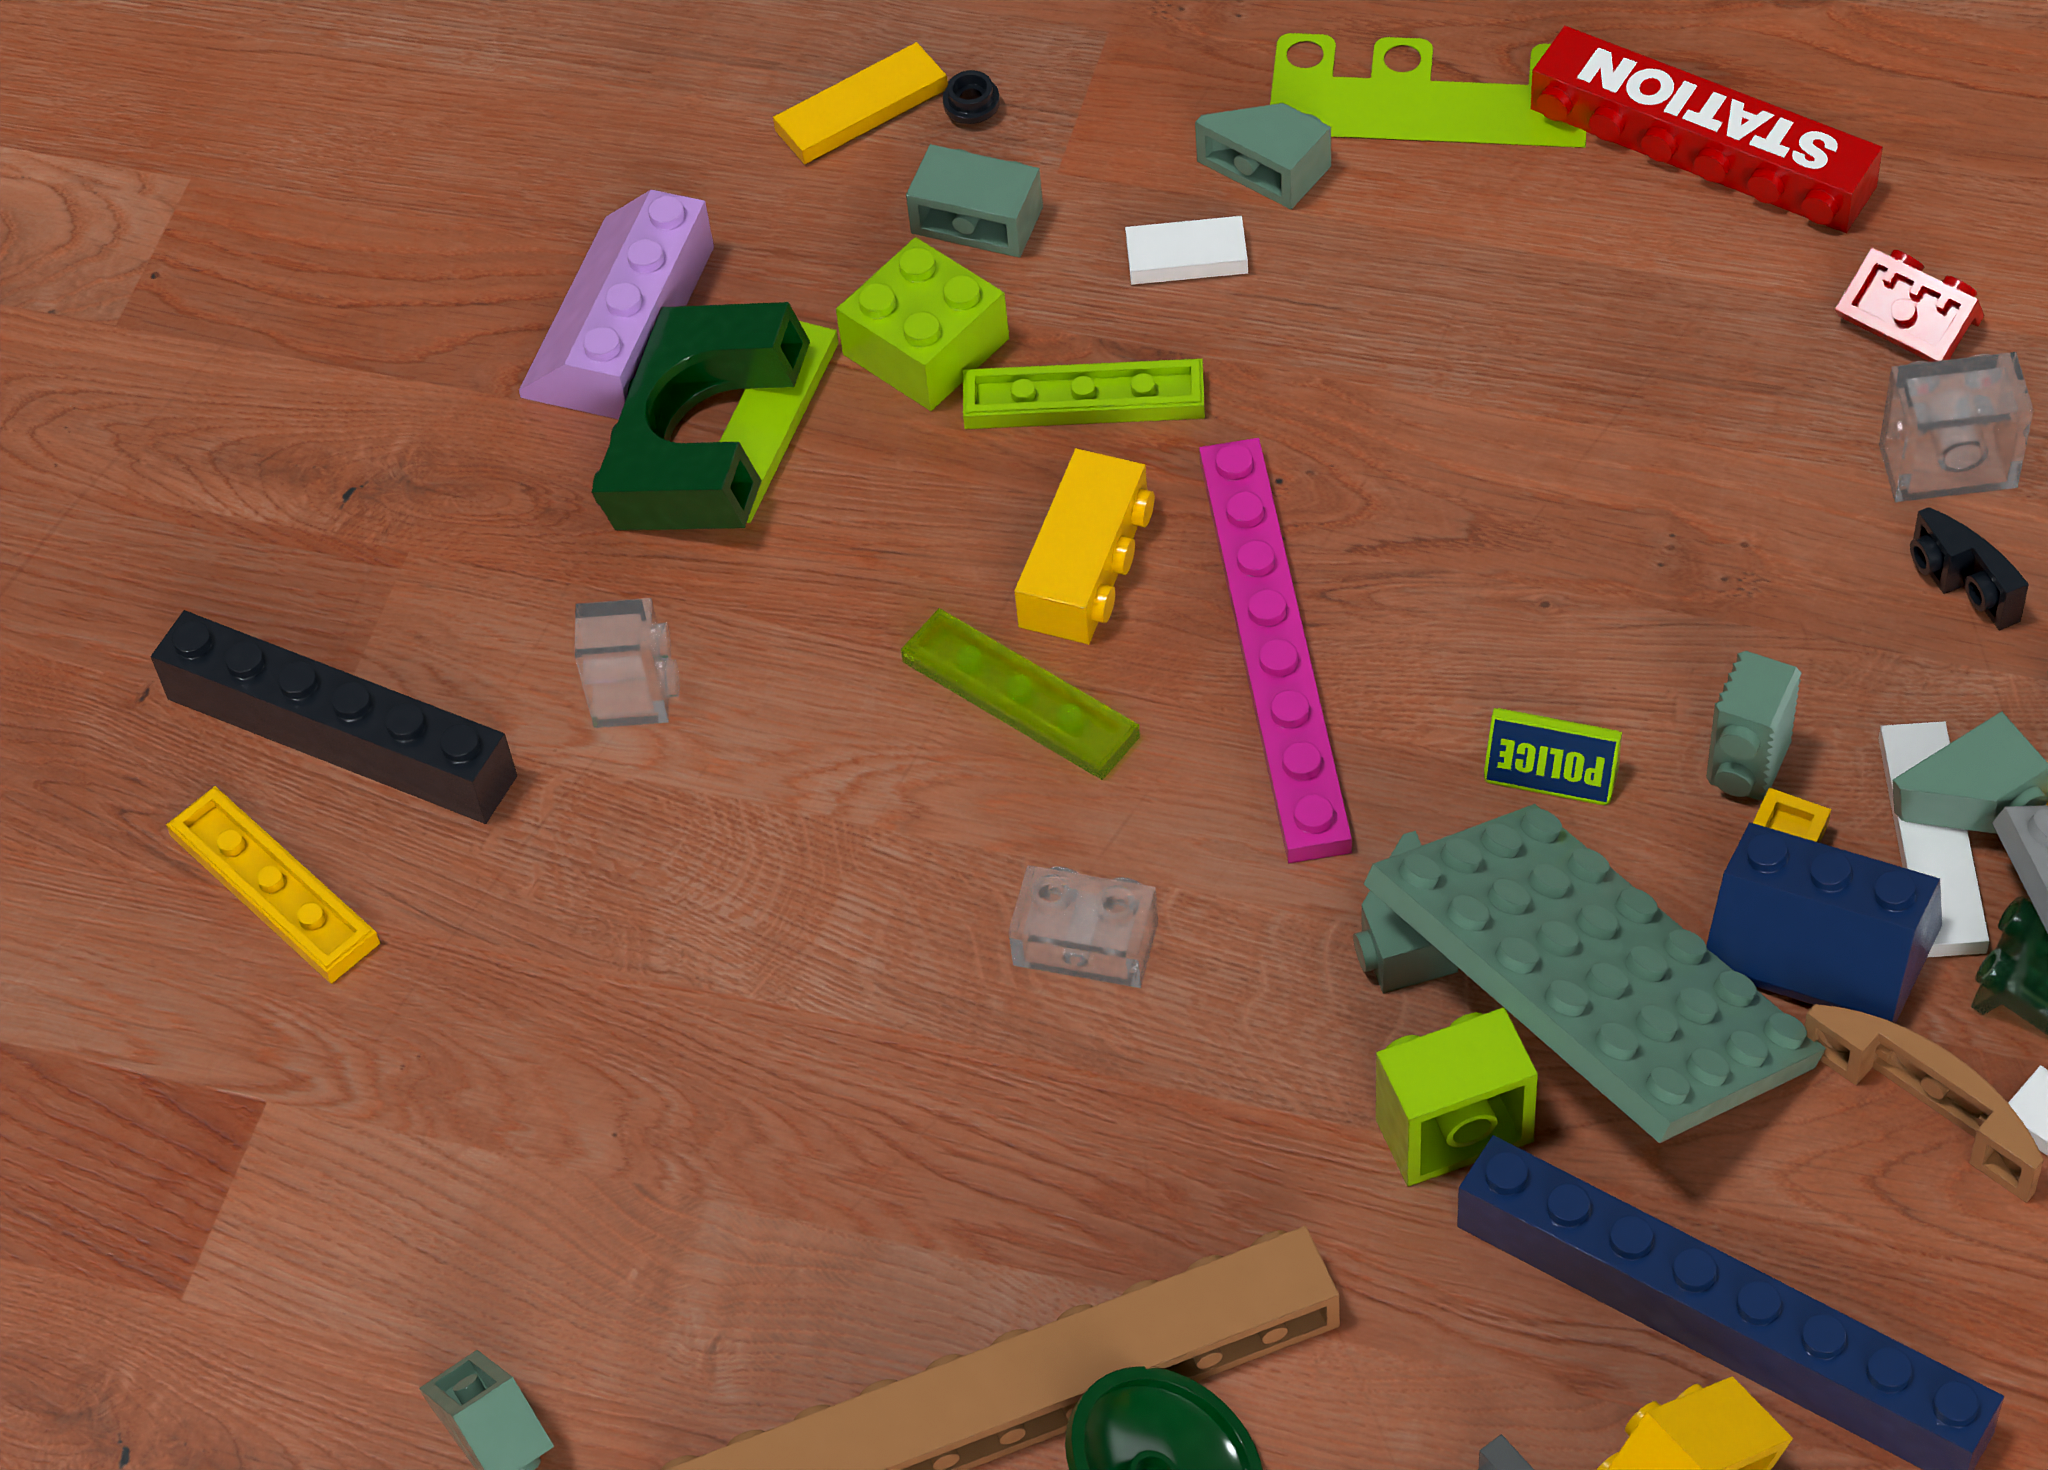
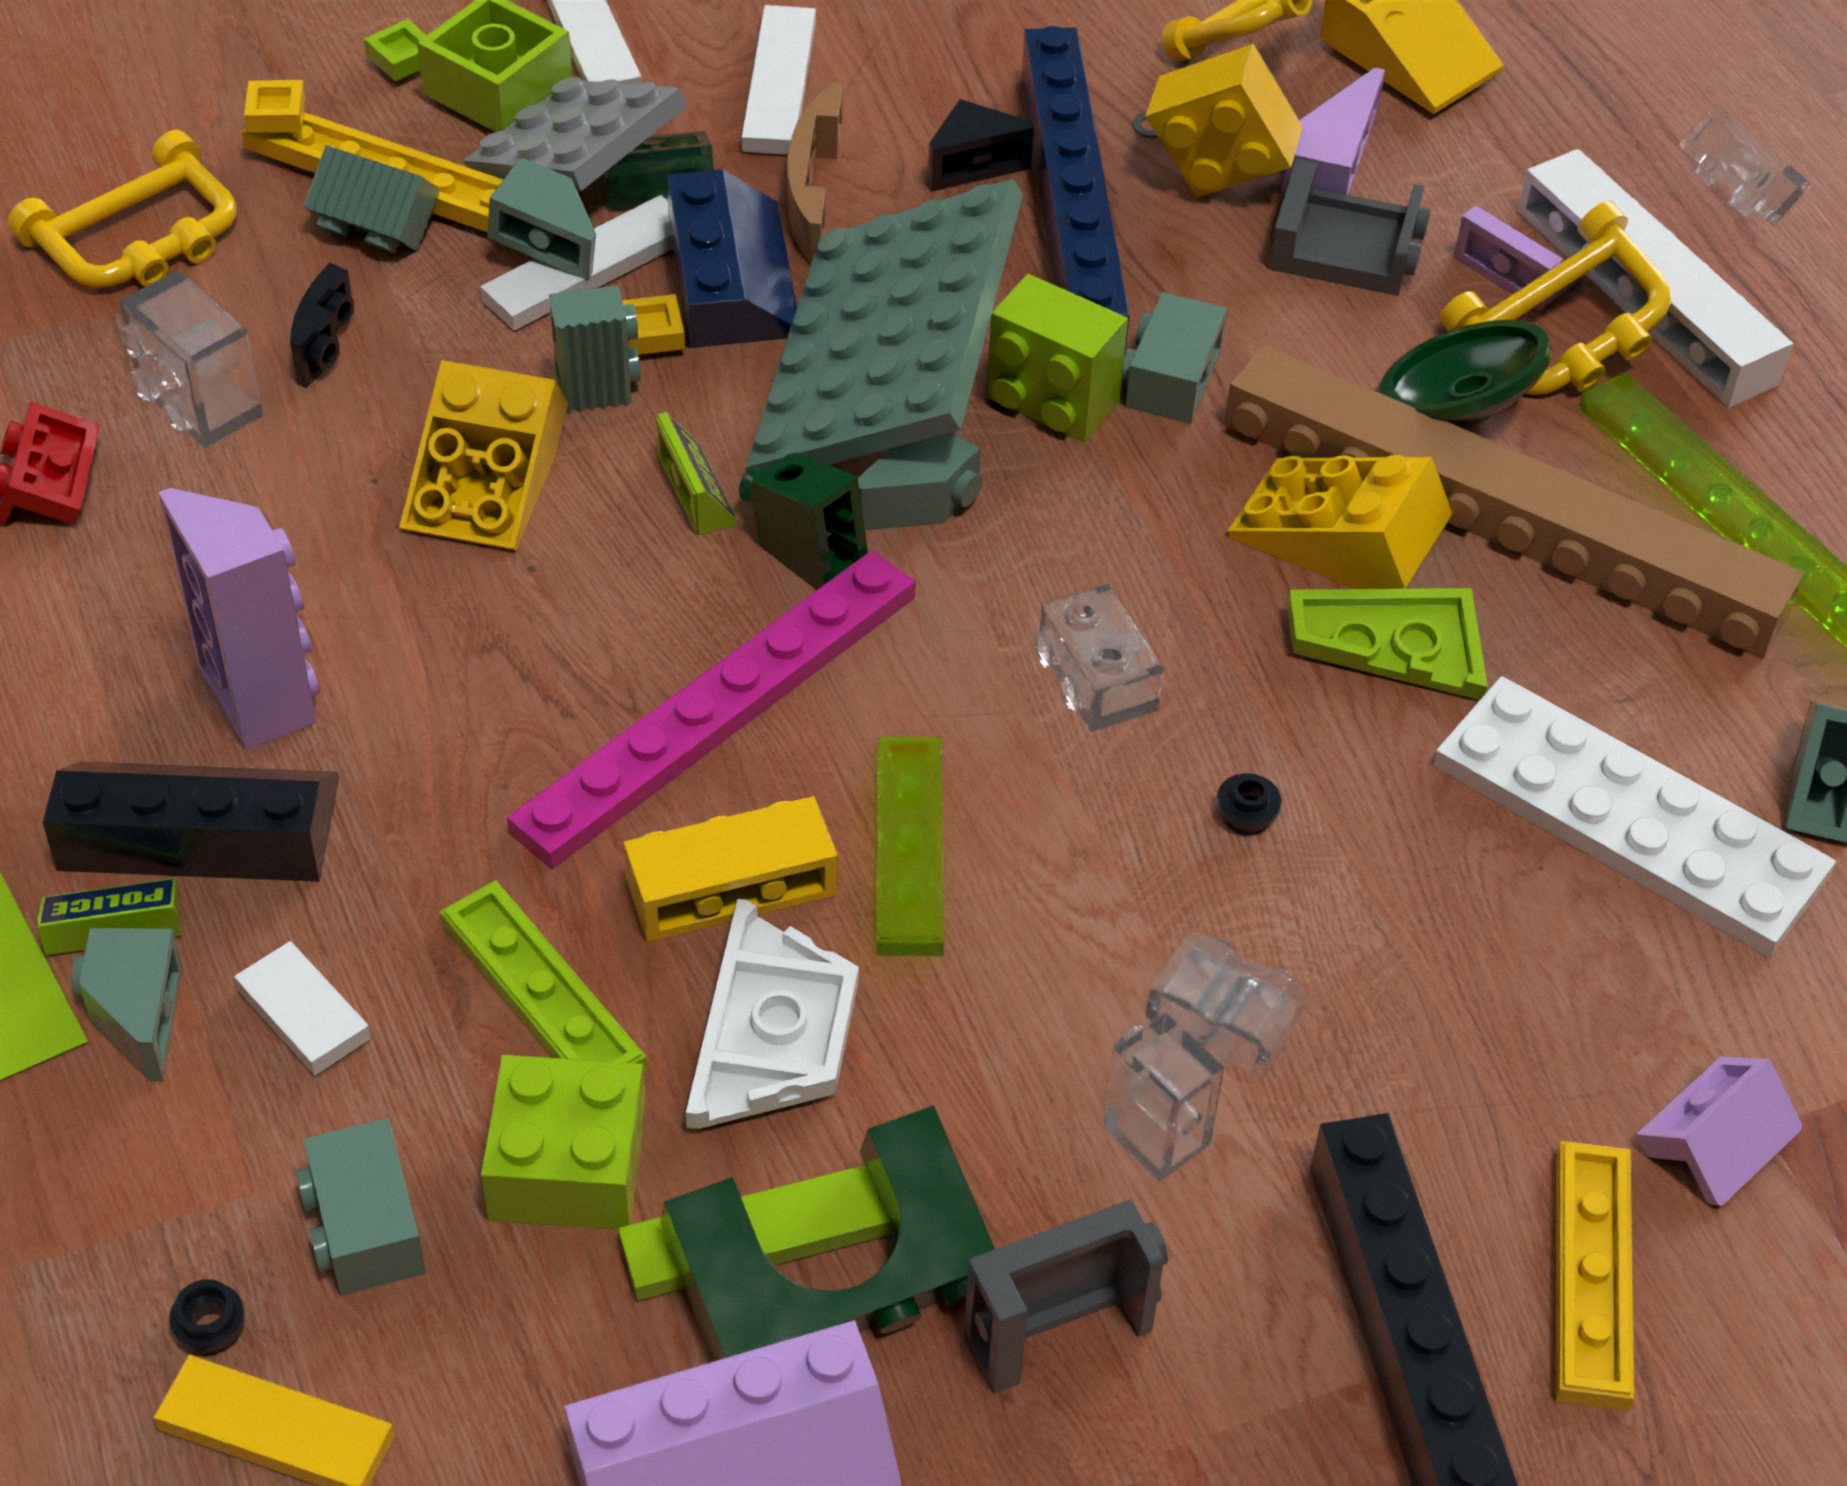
camera: 135 degrees left, 5 degrees down
none -> lime slope [37,877,182,956]
none -> black slope [42,761,339,882]
none -> lavender slope [158,488,320,750]
none -> yellow slope [399,360,568,551]
none -> white wing [686,899,859,1129]
none -> dark green torso [739,453,868,590]
none -> black slope [927,99,1034,192]
none -> dark grey panel [963,1199,1168,1394]
none -> sand green brick [1122,292,1227,424]
none -> clear brick [1145,932,1308,1077]
none -> black plate [1217,773,1282,834]
none -> yellow slope [1227,455,1453,589]
none -> lime wing [1287,588,1488,700]
none -> white plate [1433,676,1837,958]
none -> lavender panel [1635,1056,1802,1206]

